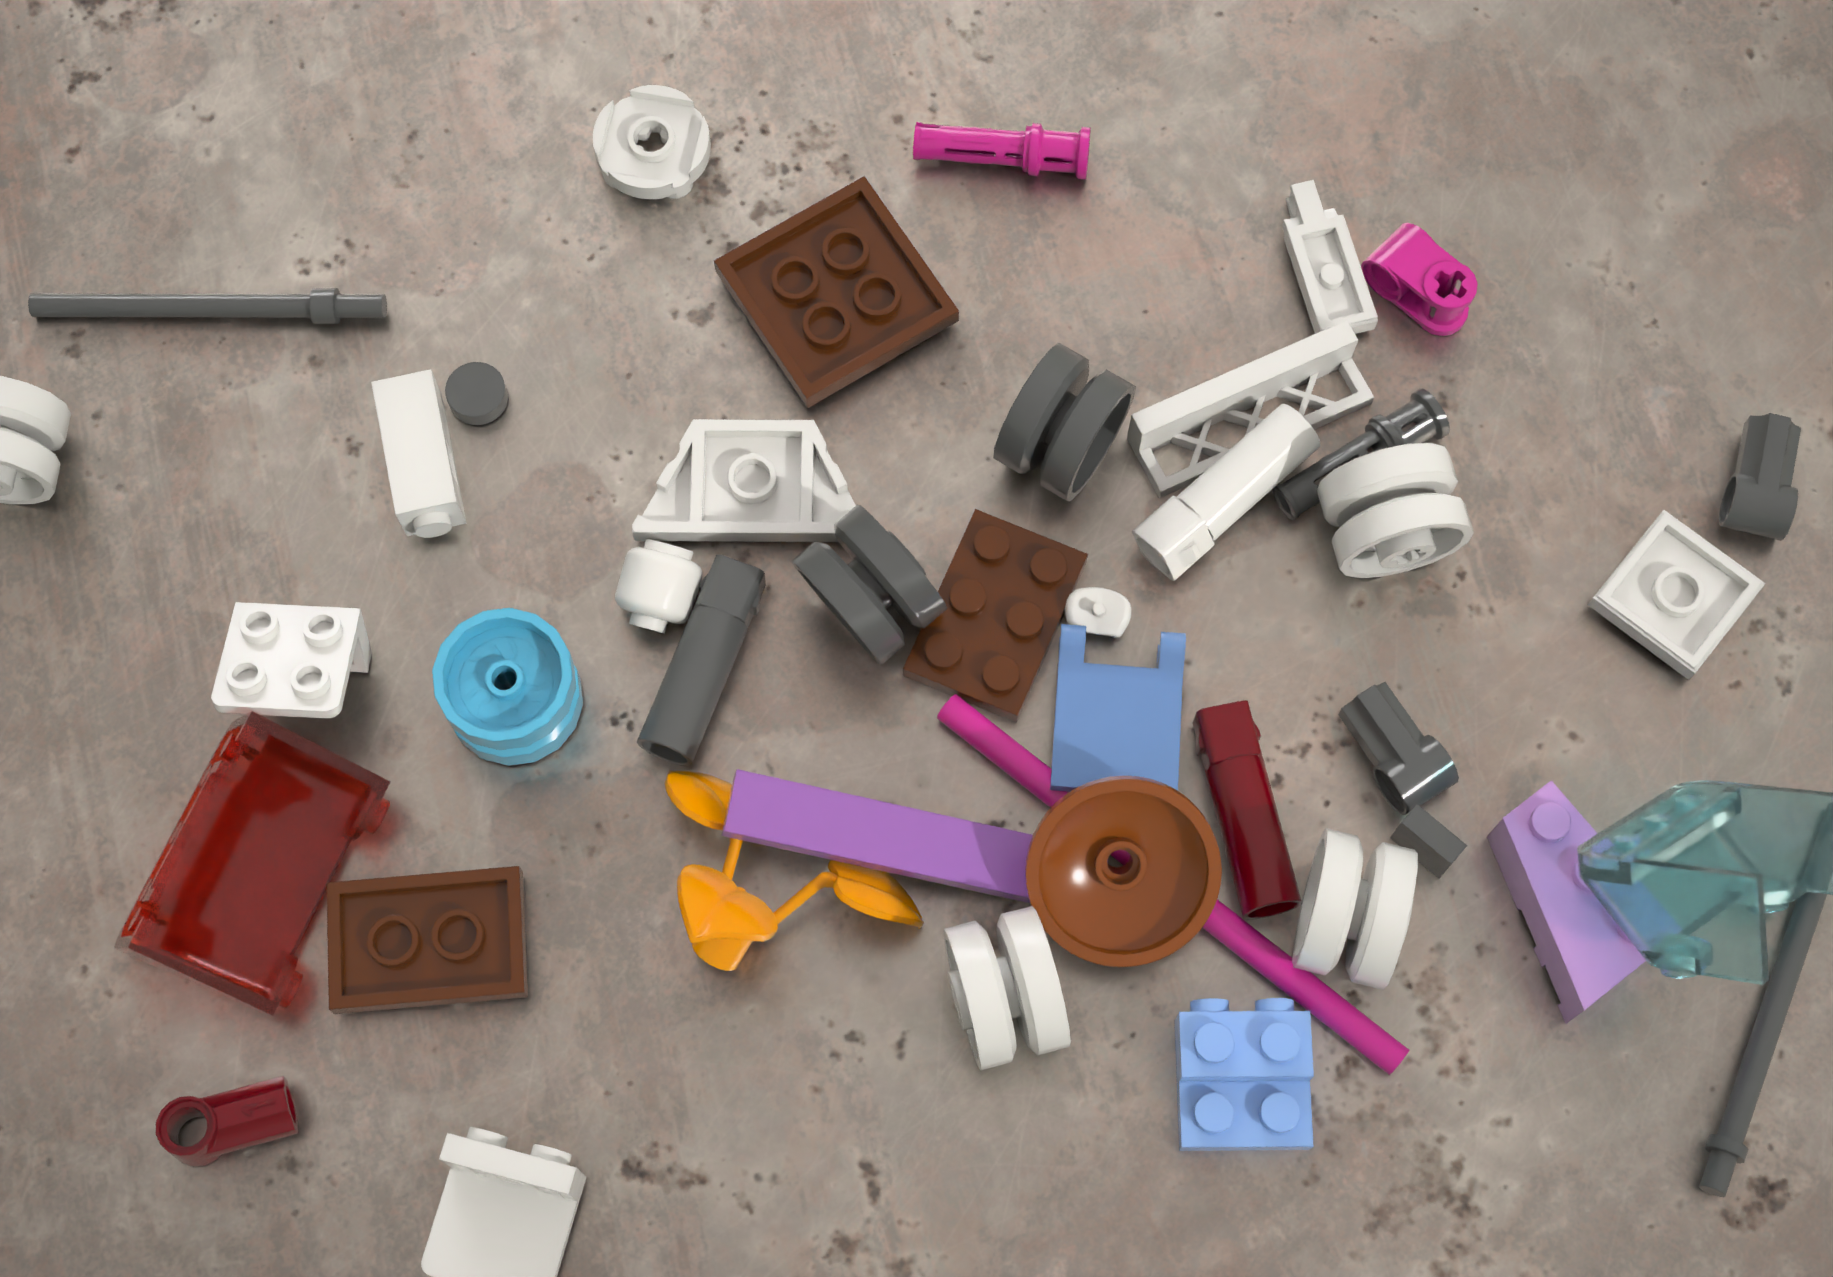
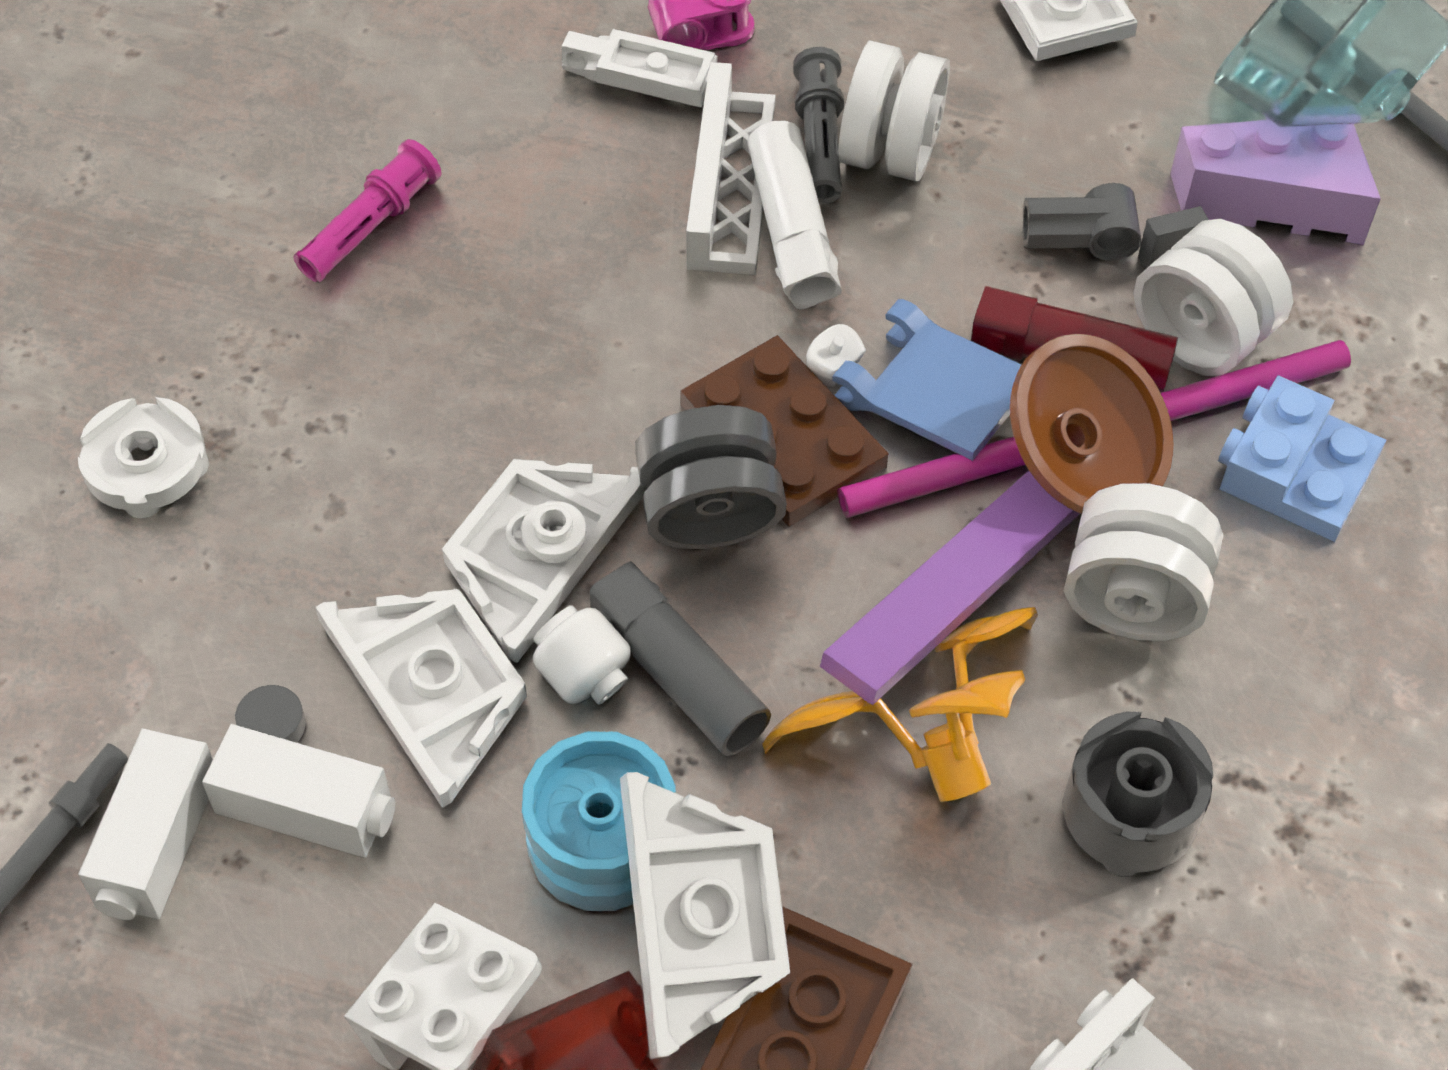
camera: 60 degrees left, 15 degrees down
reddish brown plate [714,176,959,408] -> none
dark grey wheel [993,343,1136,502] -> none
none -> white brick [78,728,213,920]
none -> white wing [315,589,527,808]
none -> white plate [521,501,586,563]
none -> white wing [620,772,790,1059]
none -> dark grey brick [1062,711,1213,877]

